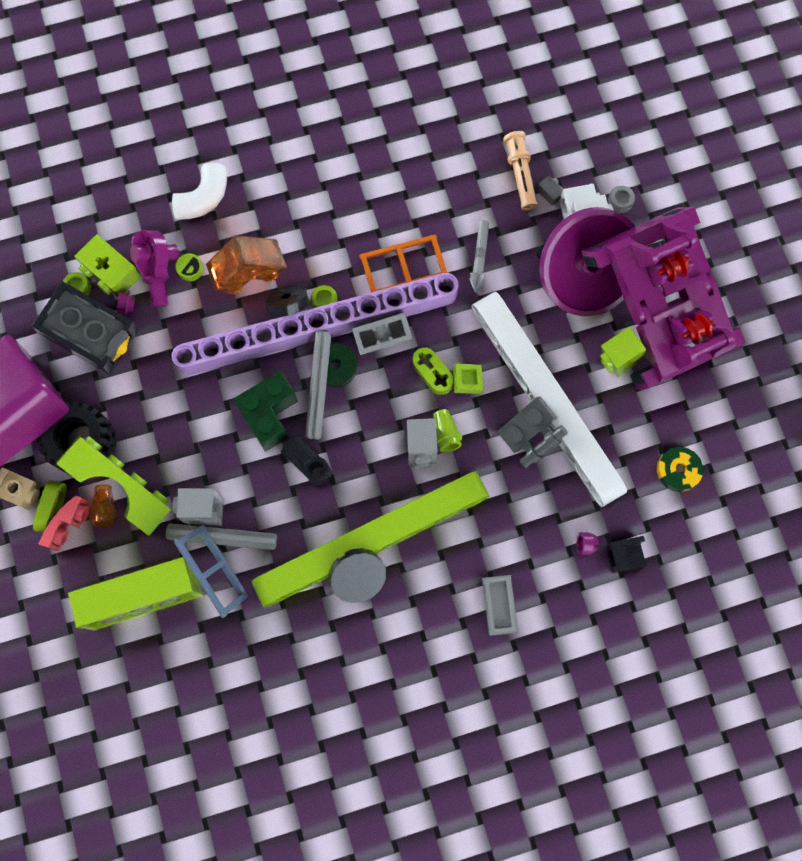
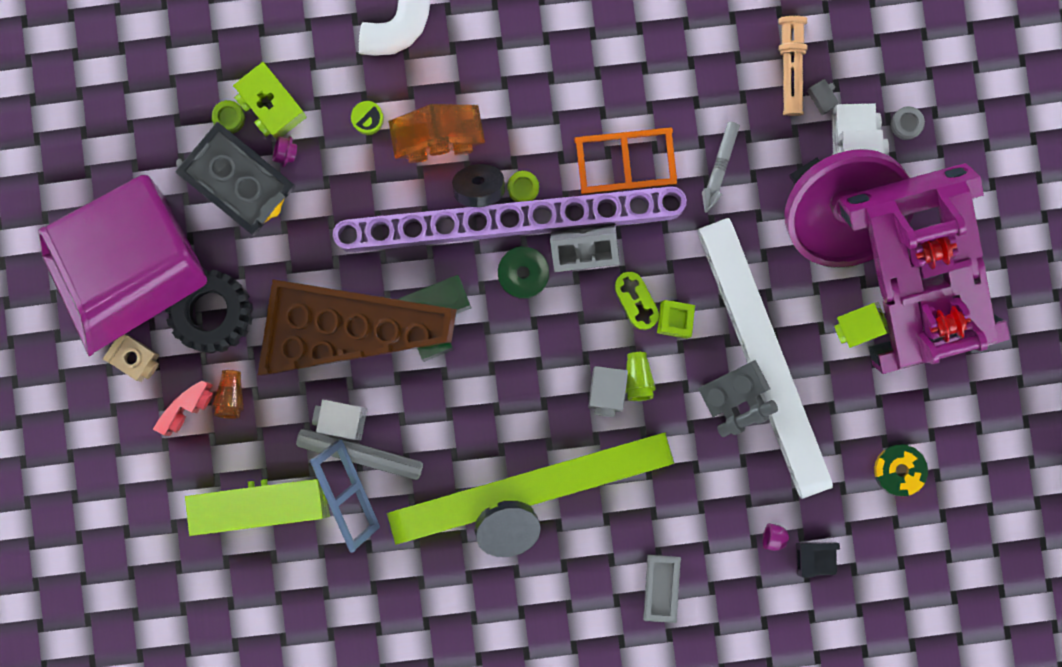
camera: 10 degrees right, 10 degrees up
lime beam [33,480,67,533] -> none
lime arch [56,436,171,536] -> none
magenta pin [130,230,179,307] -> none
black piece [281,435,333,487] -> none
light grey axle [305,331,331,440] -> none
none -> reddish brown wing [258,279,457,376]

